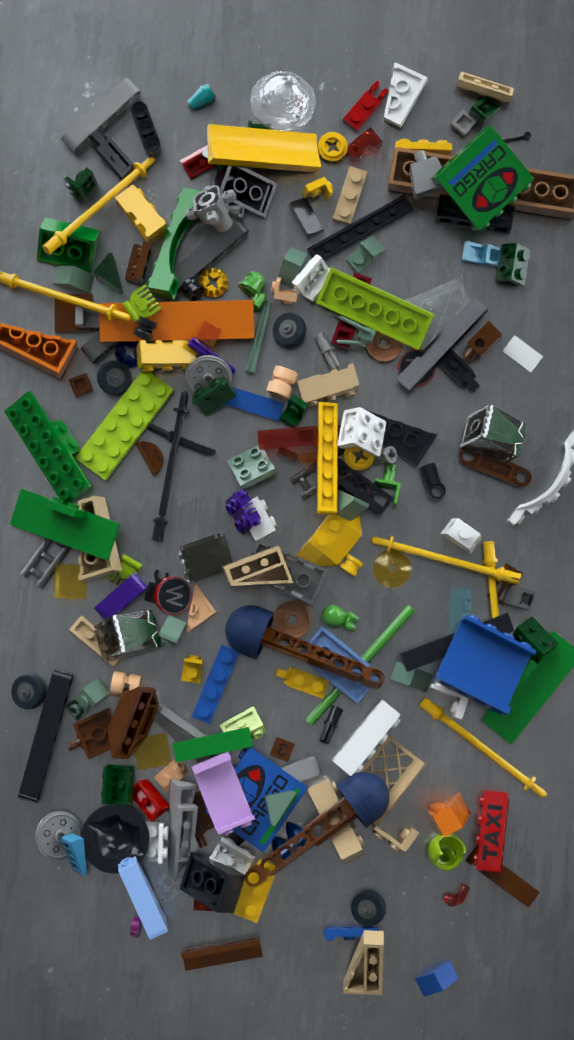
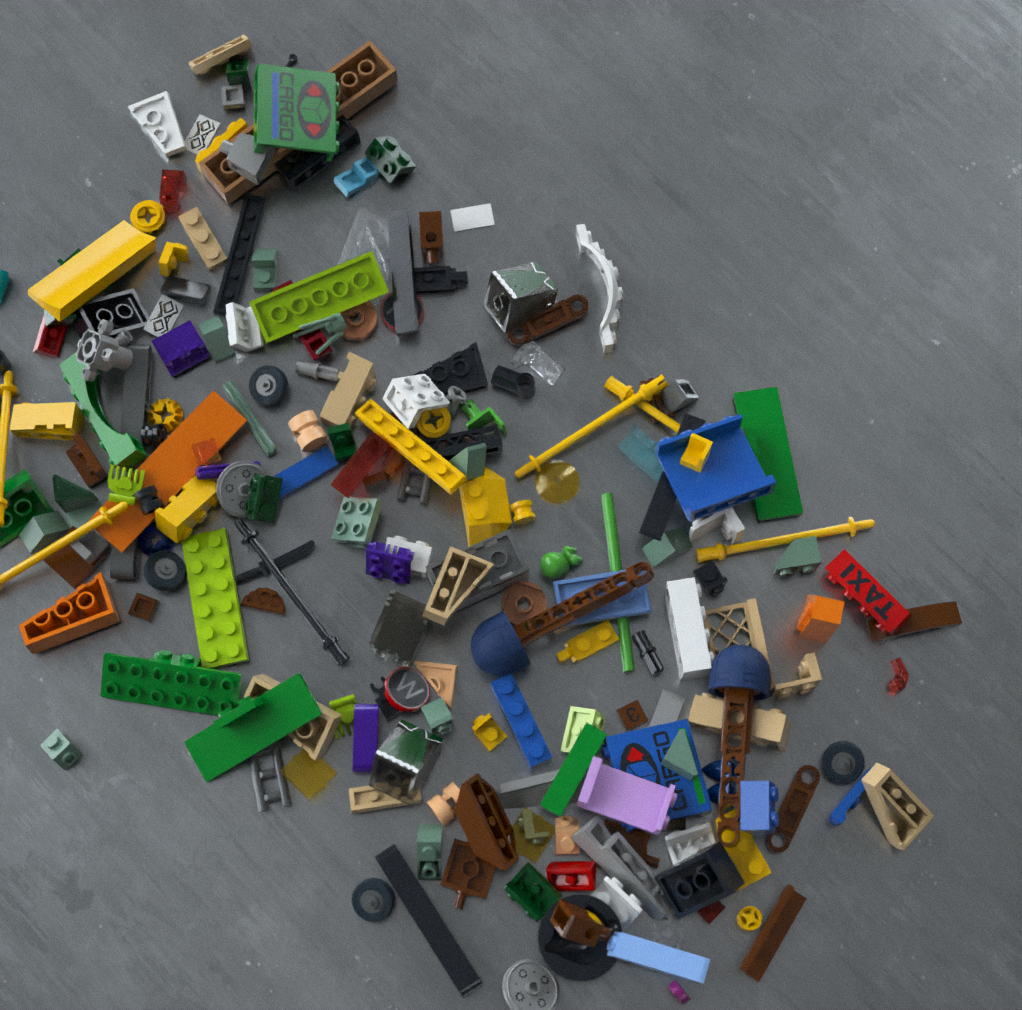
camera: 45 degrees left, 10 degrees down
dark azure slope [61,833,87,876] -> none
bright green piece [238,271,266,311] -> none
clear piece [250,71,316,131] -> none
light nougat bracket [271,277,298,304] -> none
red hinge [343,81,389,132] -> none
blue slope [415,960,459,997] -> none
lime piece [427,833,466,871] -> none
white torso [441,518,481,555] -> none
dark green bracket [512,616,559,664] -> none
none -> white sticker [144,294,184,337]
none -> dark purple hinge [151,320,211,377]
none -> white sticker [185,115,220,154]
none -> clear bracket [510,341,566,385]
none -> olive bracket [518,809,549,845]
none -> reddish brown torso [550,899,611,947]
none -> yellow panel [680,433,713,473]
none -> black bracket [693,560,728,596]
none -> yellow wheel [736,906,762,931]
none -> slope [741,781,779,838]
none -> reddish brown plate [766,765,820,853]
none -> sand green slope [773,536,822,577]

